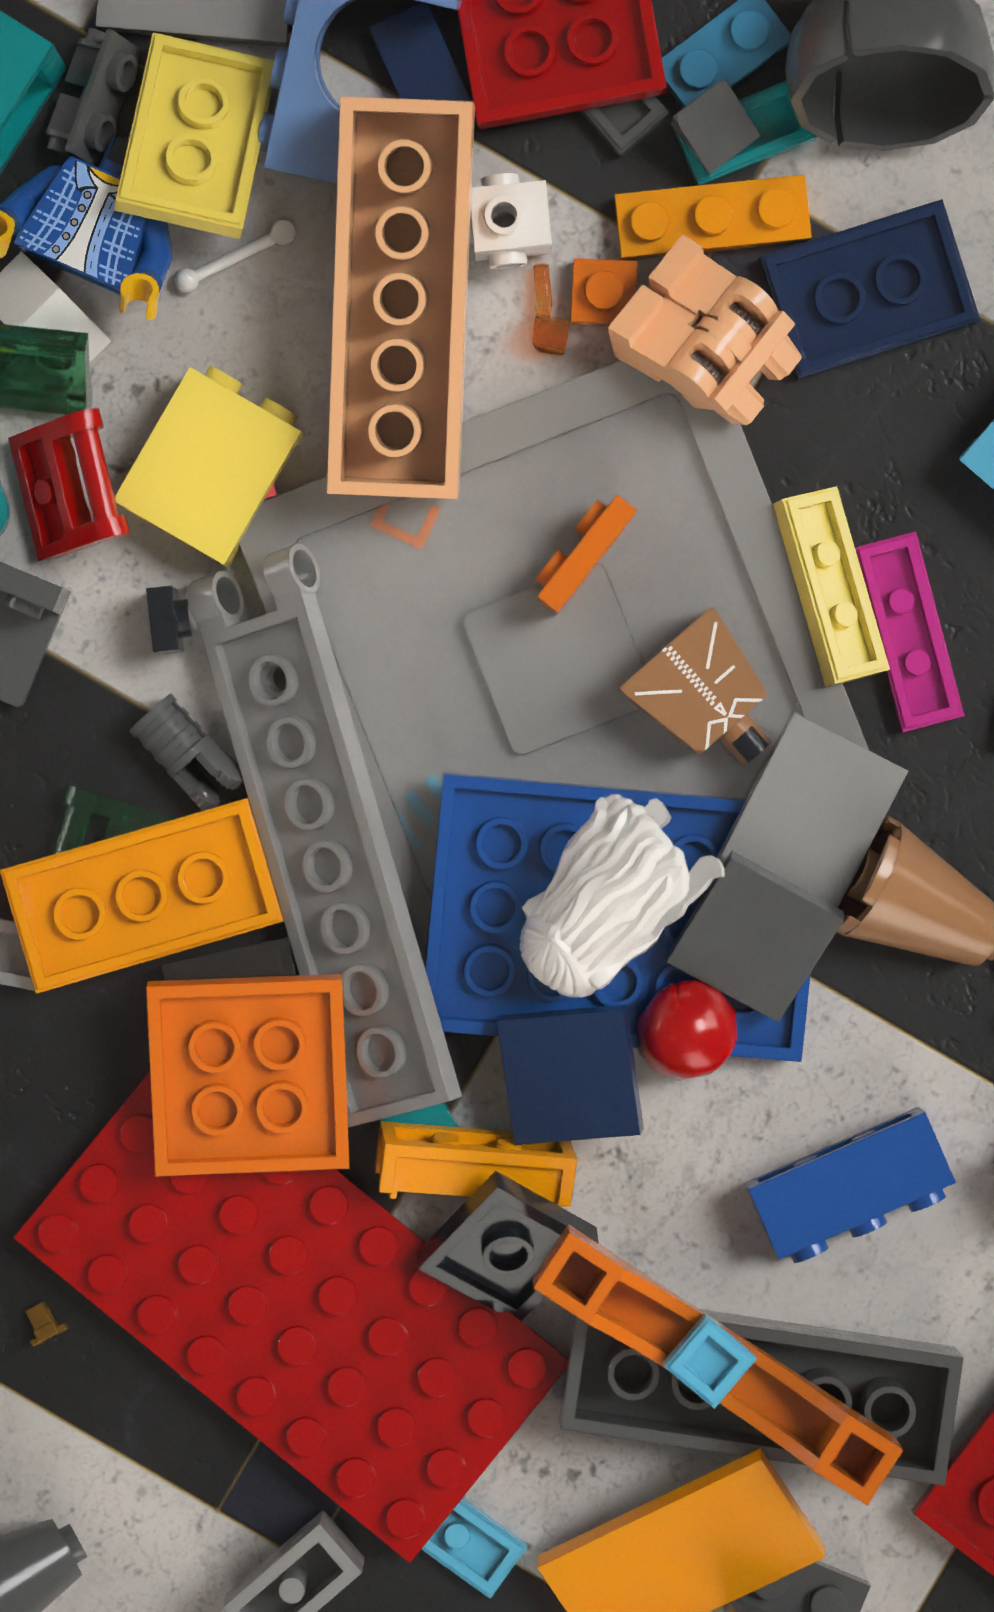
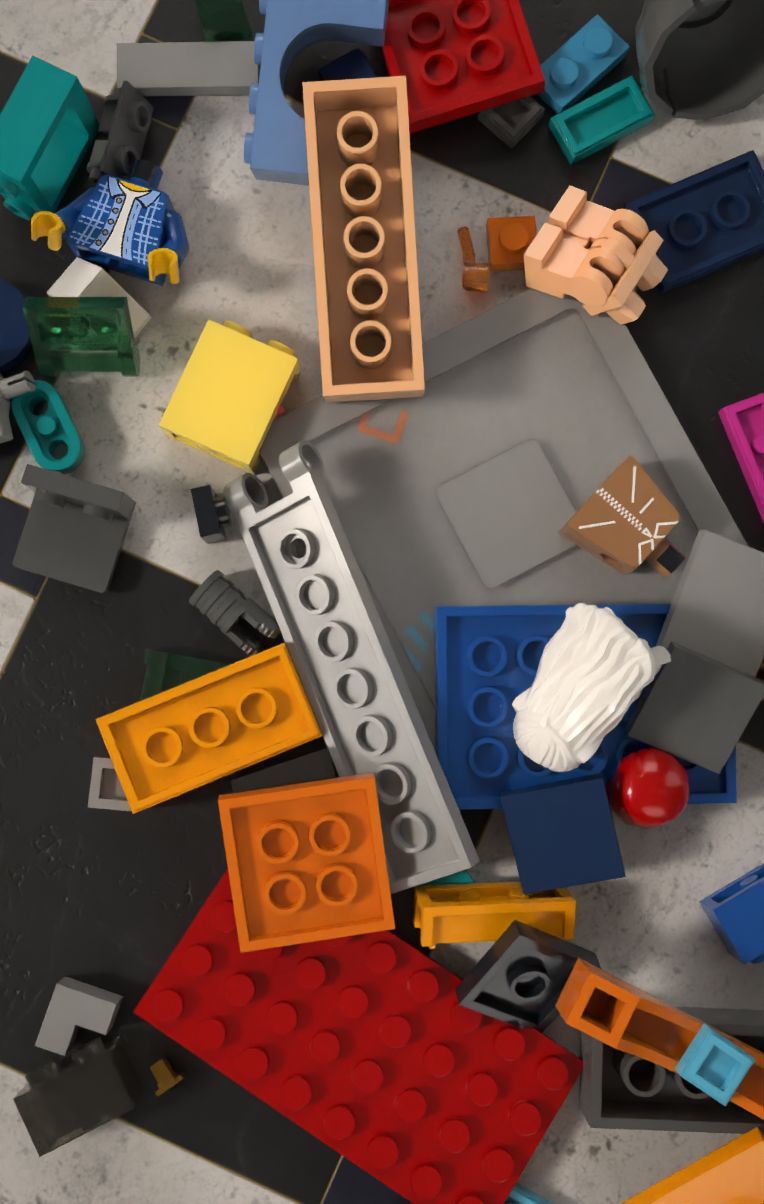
camera: 10 degrees left, 5 degrees down
red plate [8,408,130,561] -> none
light yellow tile [114,32,274,239] -> none
white hinge [174,220,296,293] -> none
white brick [470,173,552,269] -> none
orange plate [535,494,638,615] -> none
light orange plate [614,174,812,261] -> none
dark grey slope [671,79,761,175] -> none
light yellow tile [773,486,890,687] -> none

